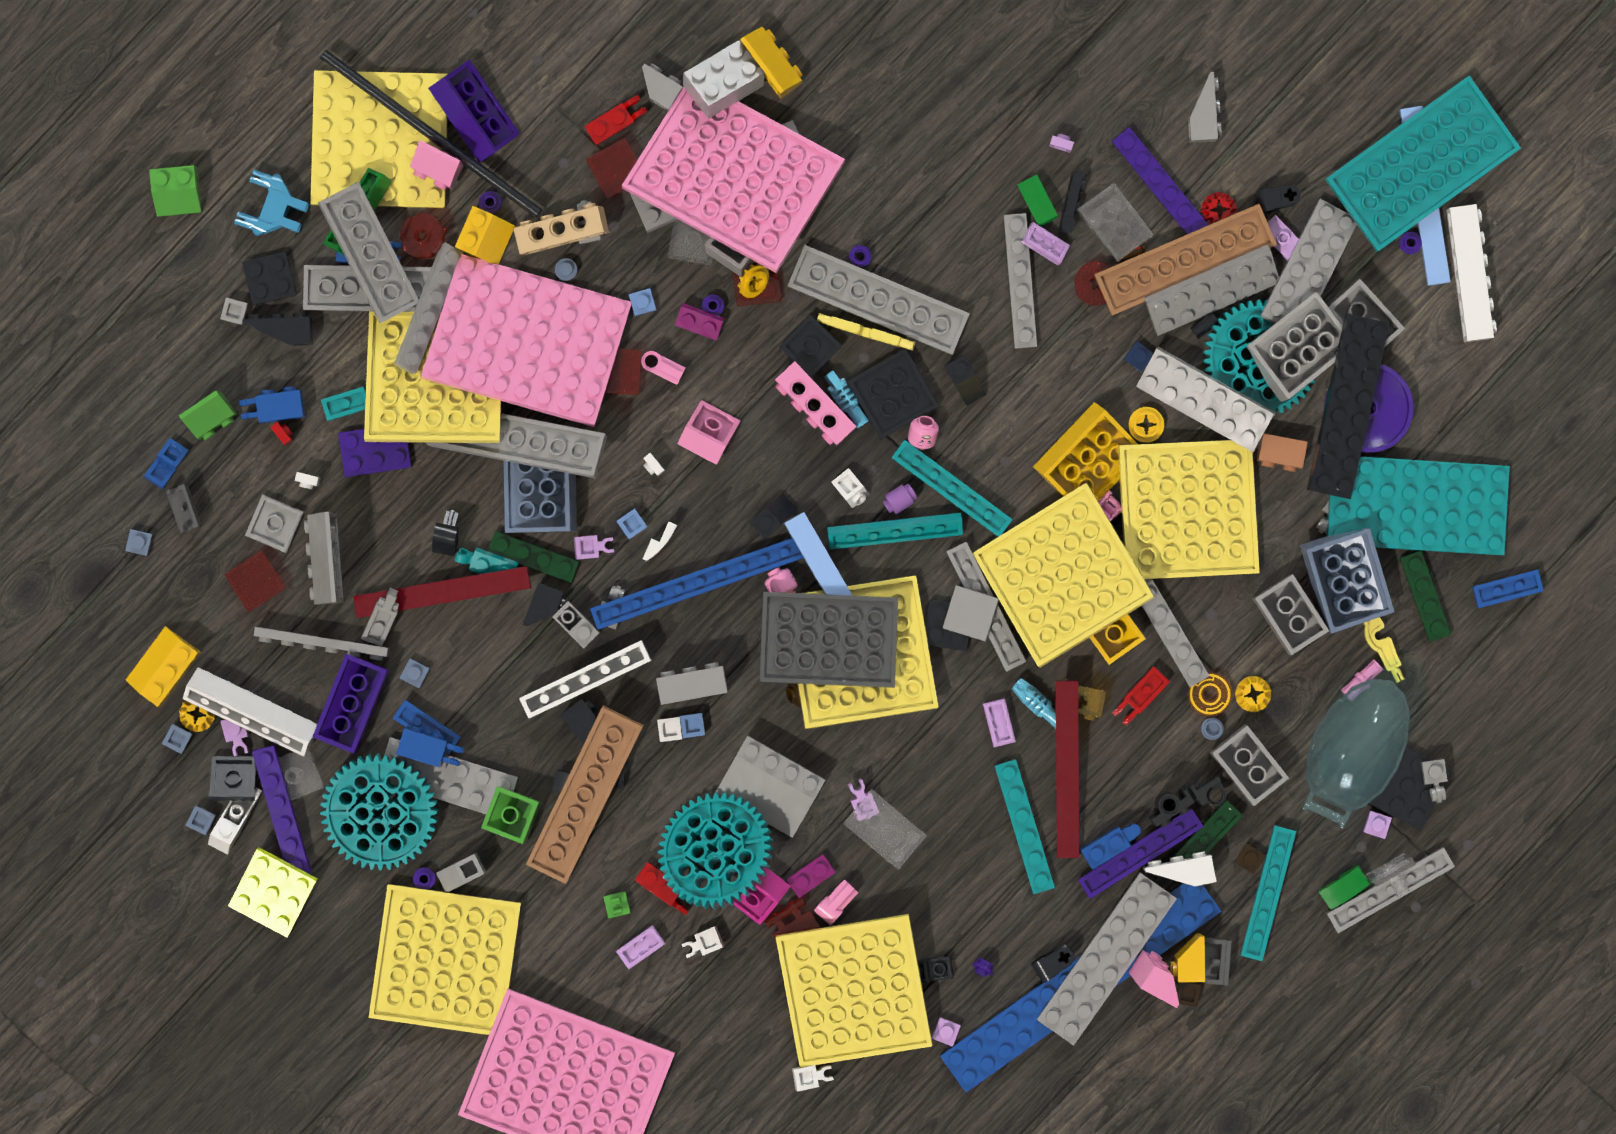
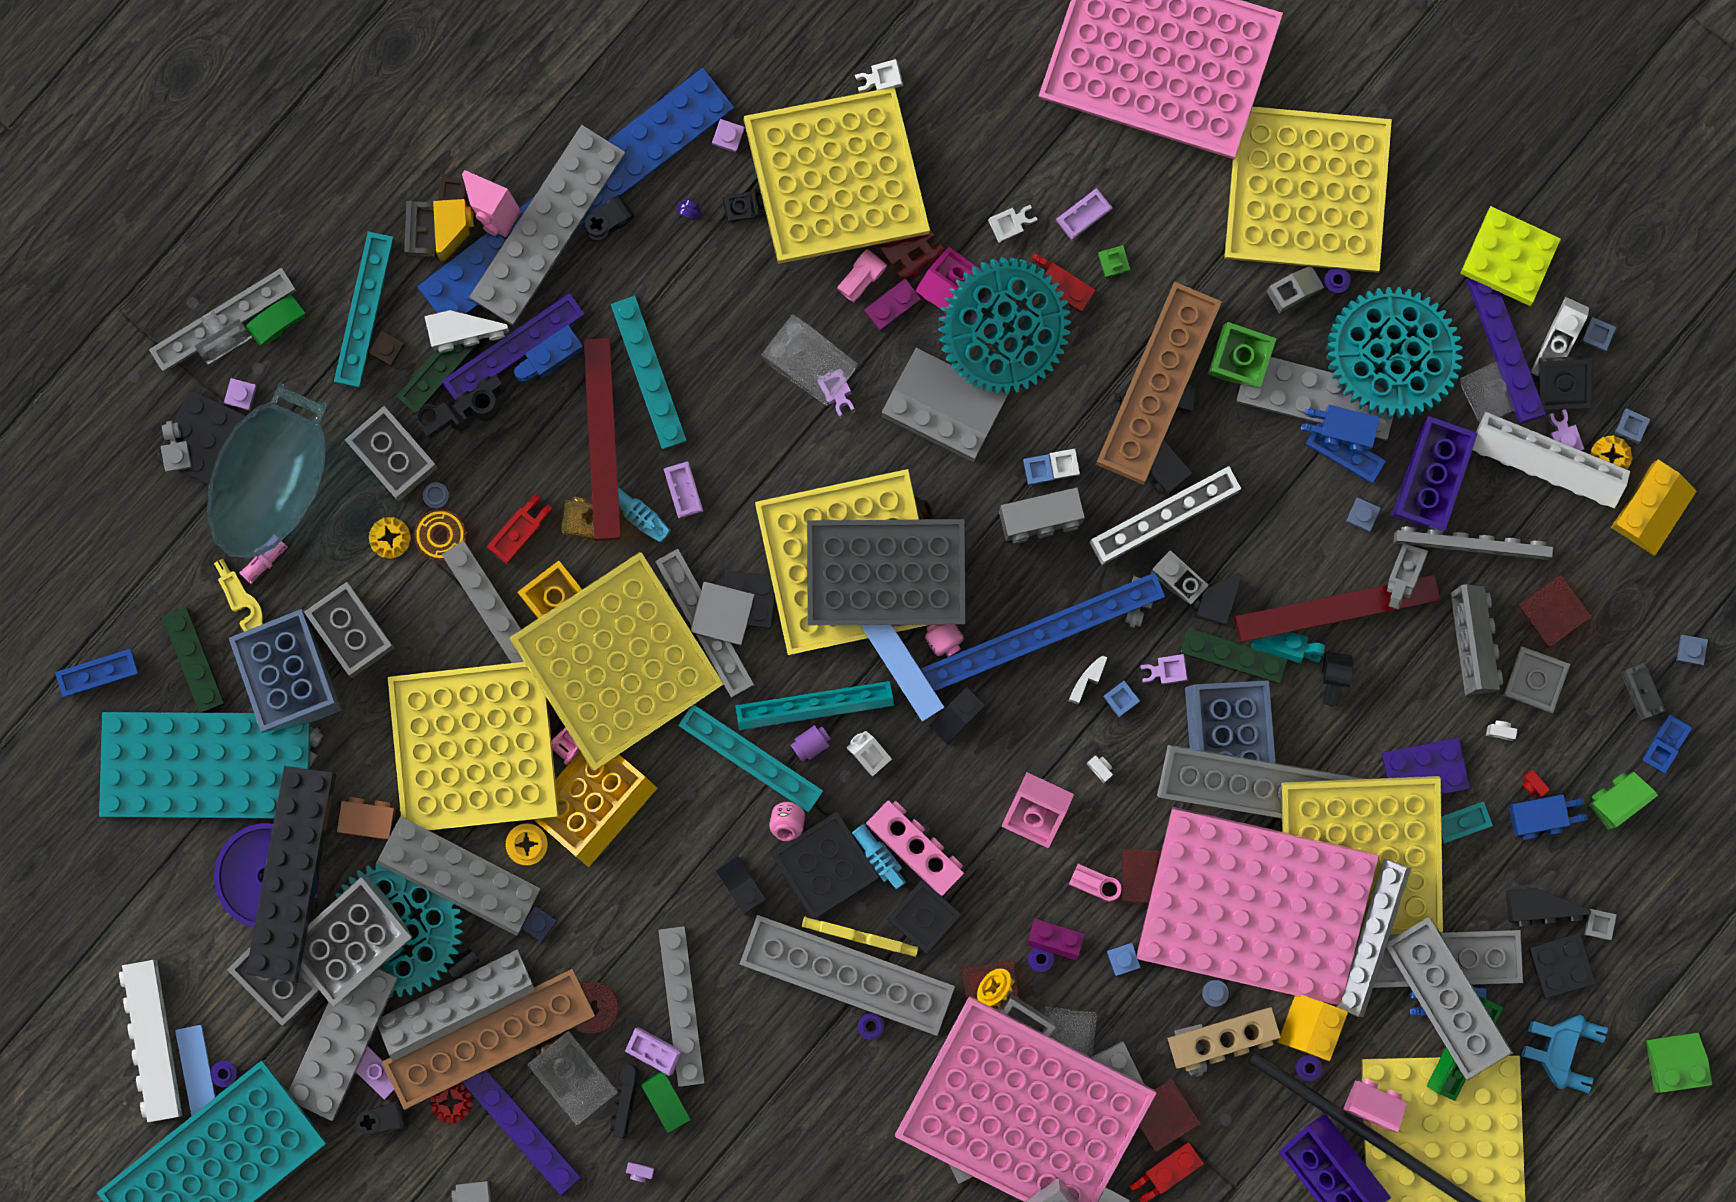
camera: 170 degrees right, 5 degrees down
clear red plate [400,213,446,259] -> none

